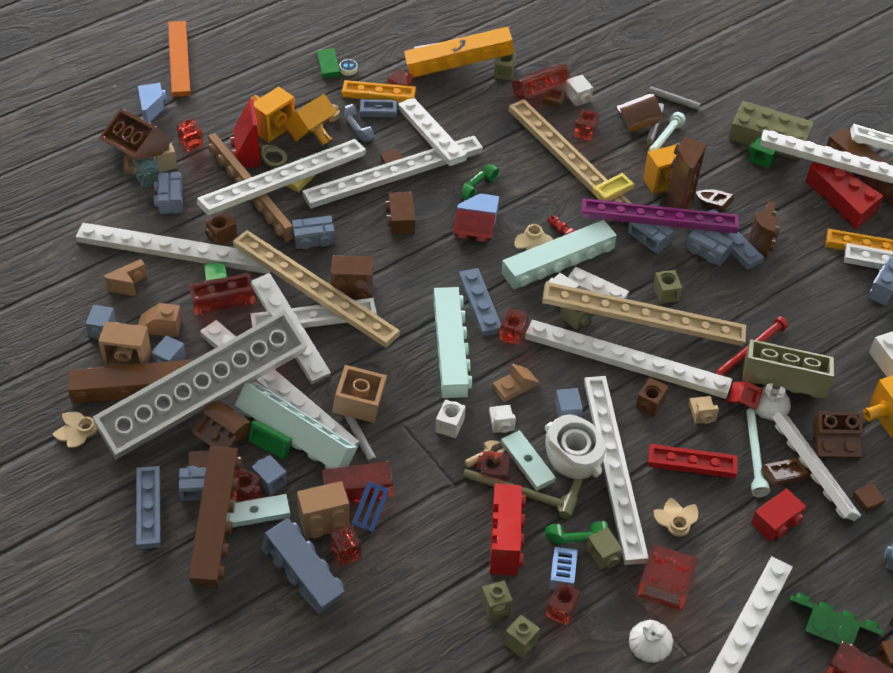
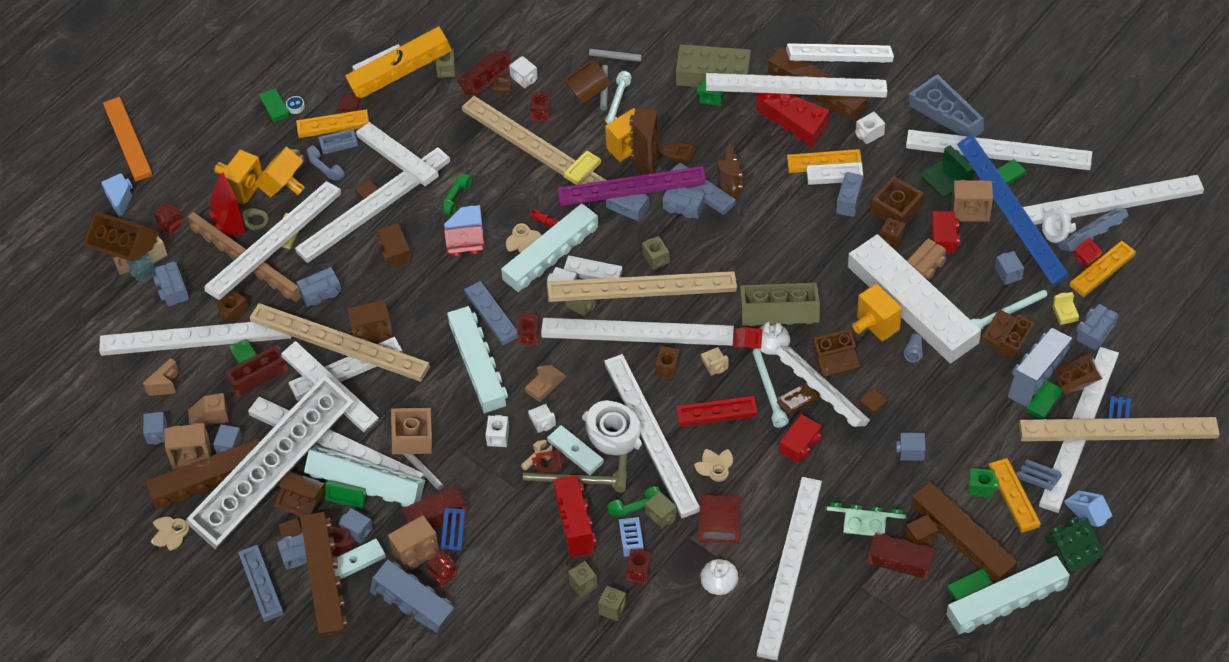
camera: 10 degrees left, 5 degrees up
sand blue brick [555,388,583,418] -> none
red bar [716,316,789,376] -> none

